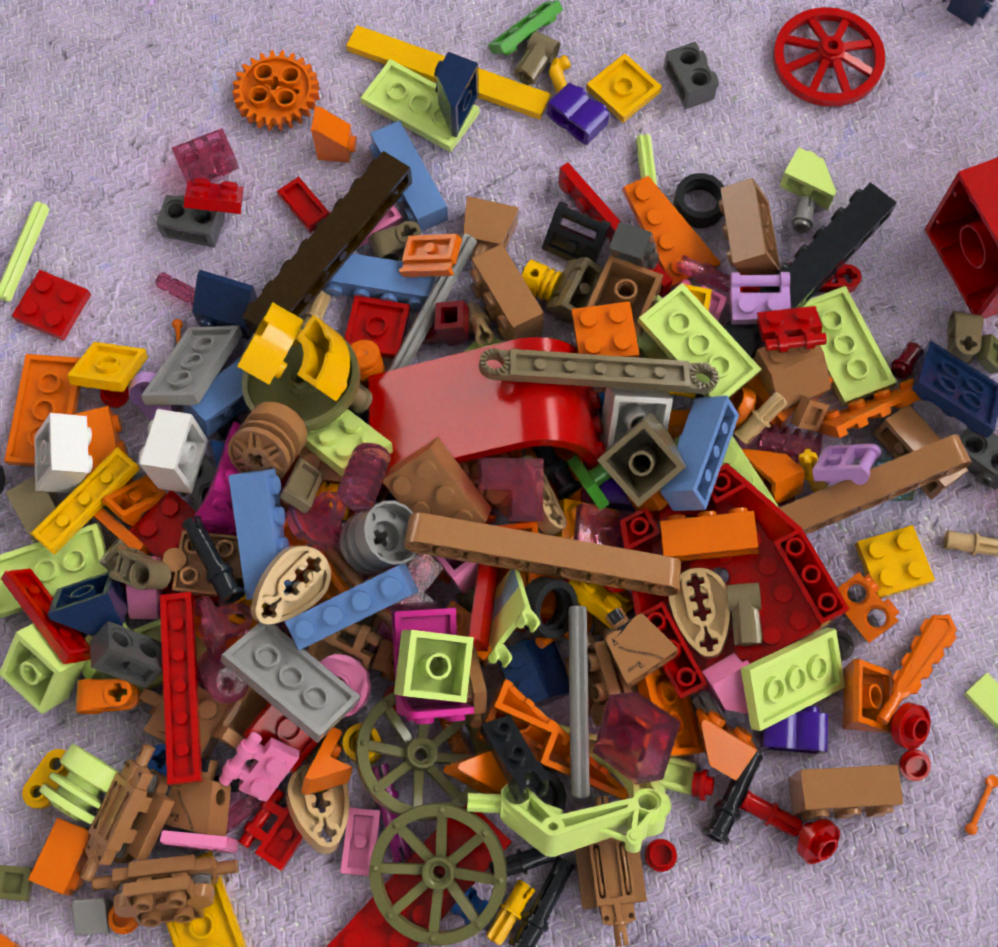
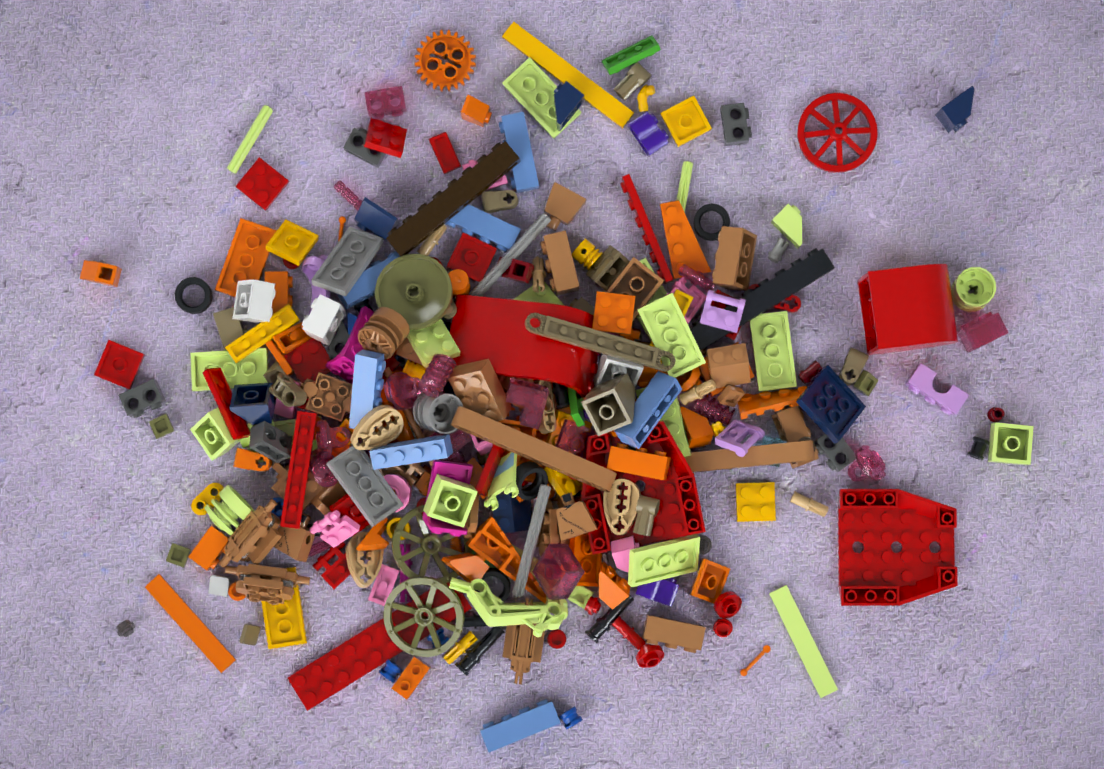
camera: 15 degrees right, 15 degrees up
bright pink tile [160,830,239,854] -> none
black pin [182,516,245,607] -> none
yellow brick [237,302,304,385] -> none
dark tan tile [279,458,325,514] -> none
yellow brick [297,314,350,402] -> none
orange plate [399,233,462,277] -> none
black plate [480,715,549,804] -> none
black plate [541,201,611,263] -> none
dark grey brick [609,222,659,270] -> none
red plate [756,306,827,353] -> none
orange brick [838,572,900,643] -> none
orange sword [876,614,957,725] -> none

